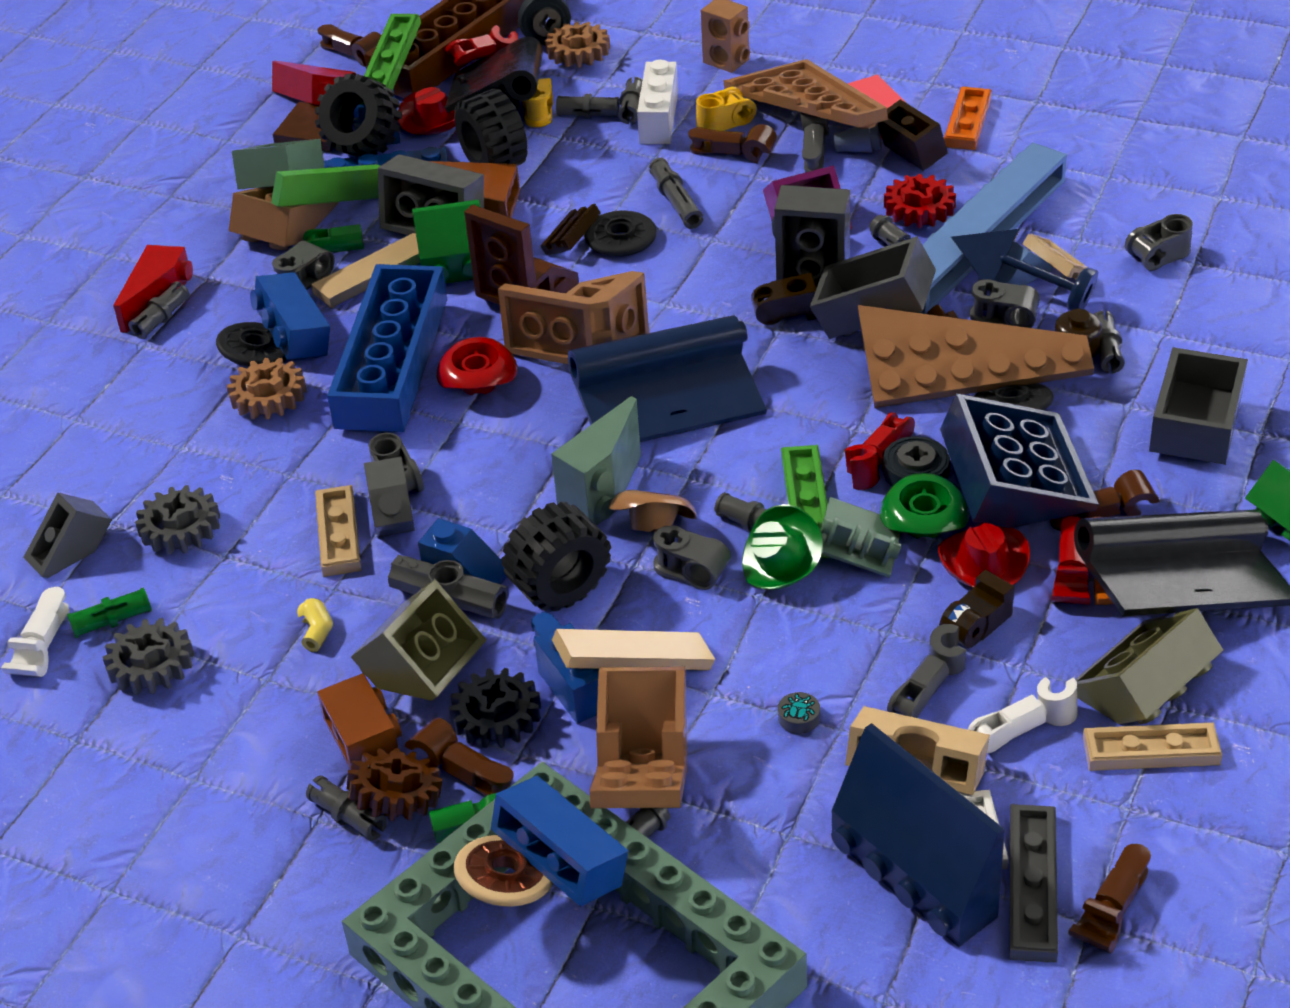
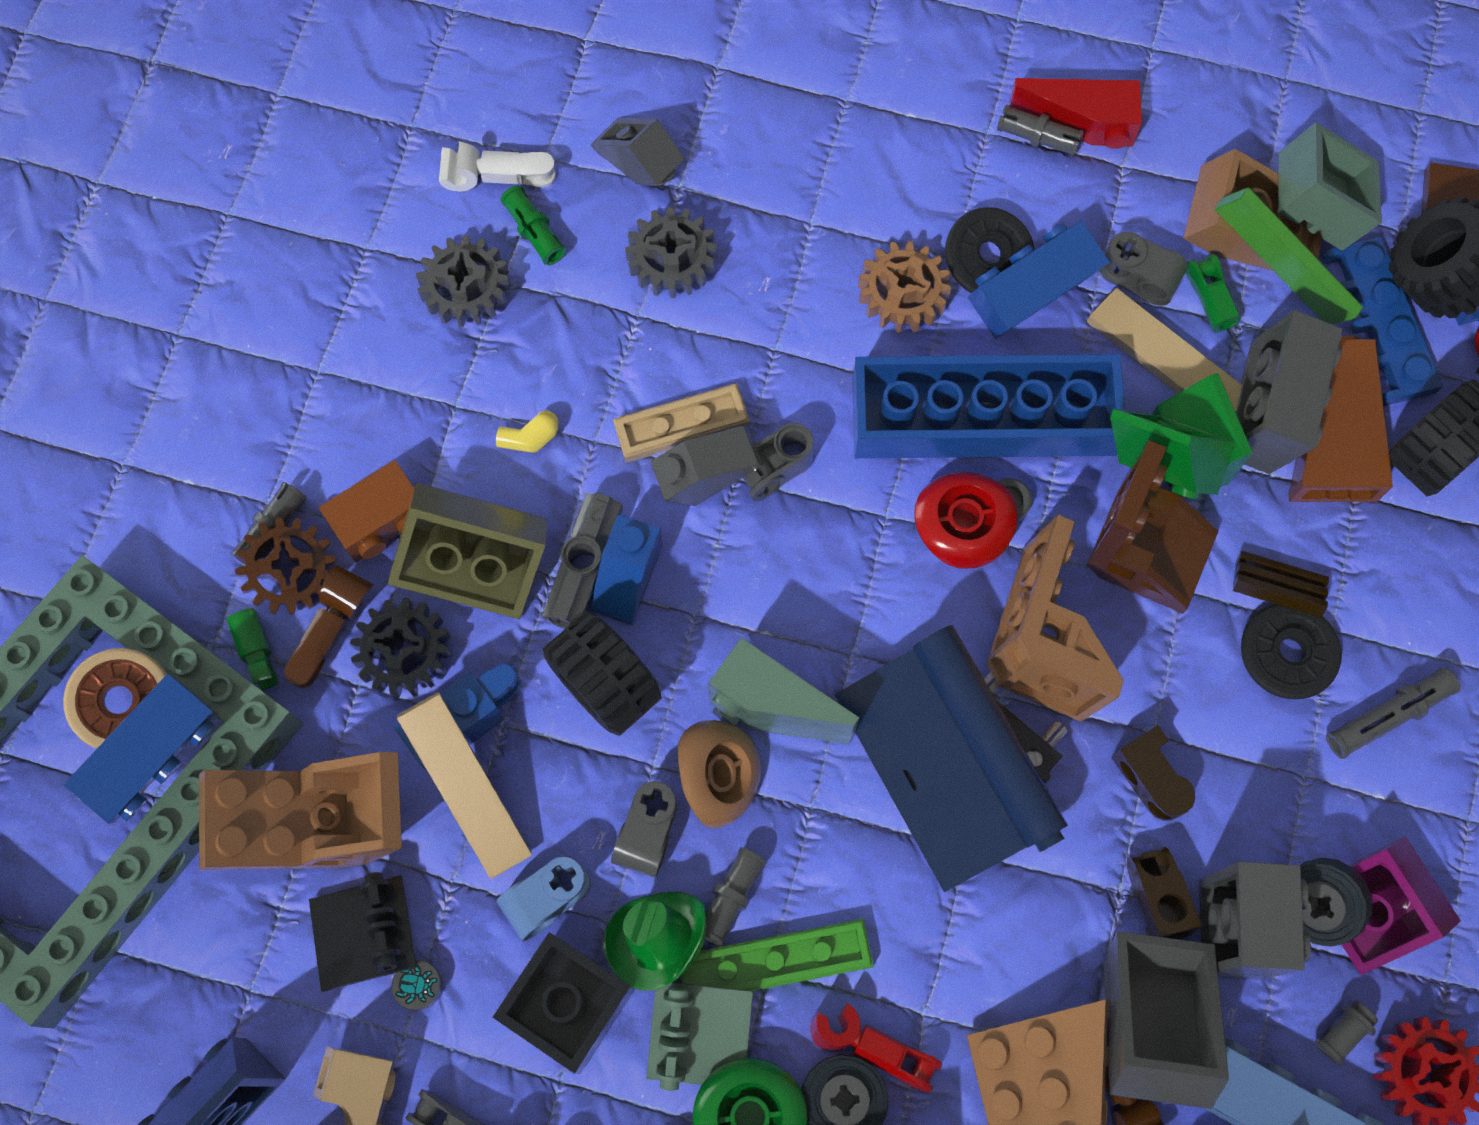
camera: 80 degrees right, 30 degrees up
none -> black hinge [309,872,417,992]
none -> black brick [492,932,634,1074]
none -> medium blue piece [496,857,591,942]
none -> green slope [1110,408,1236,499]
none -> dark brown leg [1111,725,1195,821]

